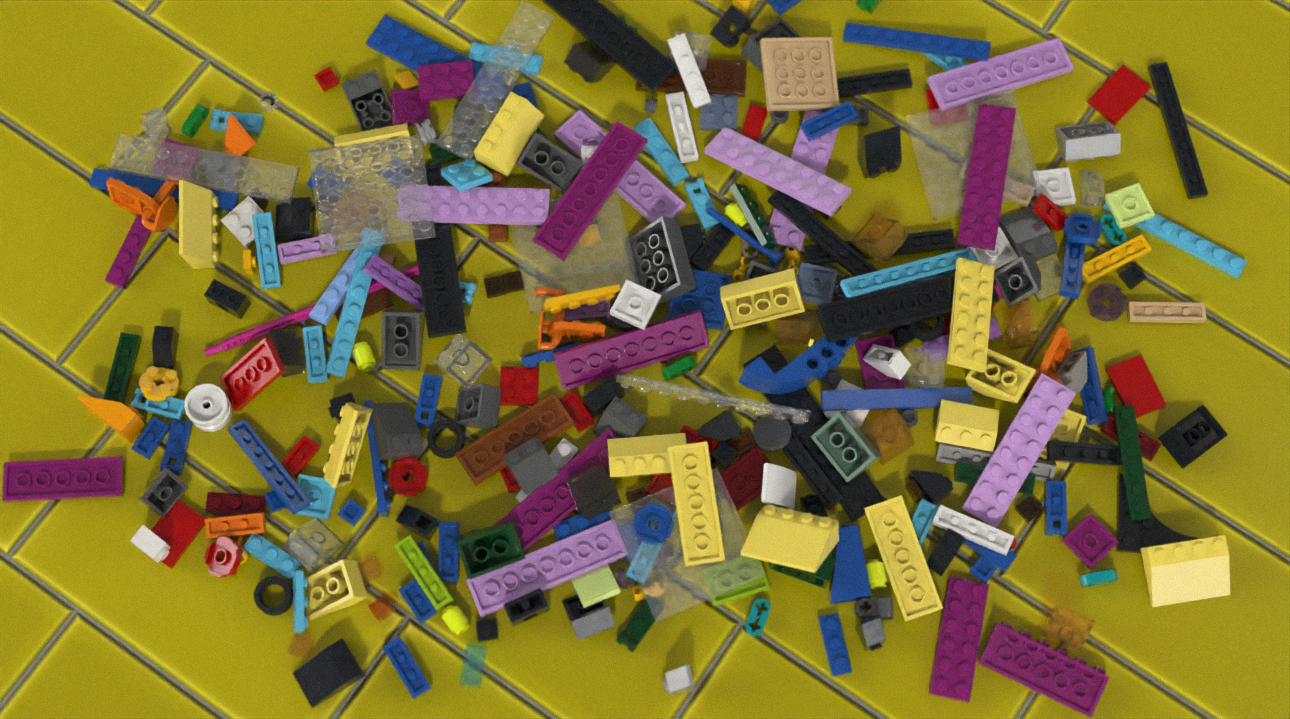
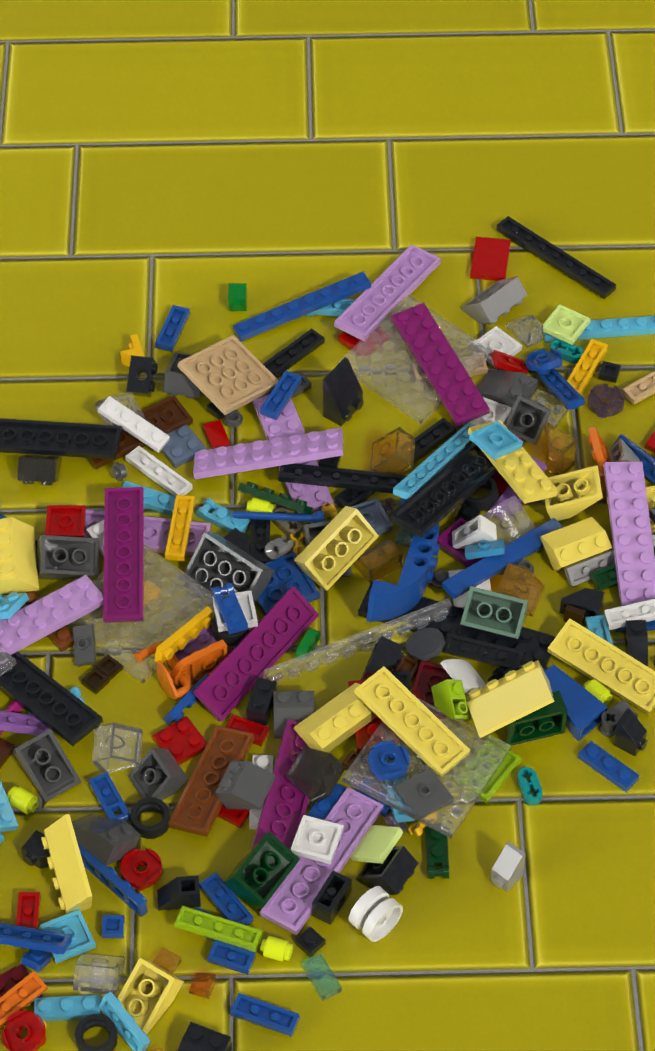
camera: 35 degrees left, 20 degrees down
none -> red plate [45,505,86,538]
none -> dark grey plate [73,624,96,667]
none -> yellow plate [165,495,195,561]
none -> blue plate [212,582,248,635]
none -> light grey piece [265,536,294,559]
none -> white plate [290,815,344,865]
none -> white wheel [349,886,403,942]
none -> dark grey plate [395,768,454,820]
none -> lime slope [431,679,470,720]
none -> dark azure plate [465,539,505,560]
none -> medium azure plate [469,421,523,460]

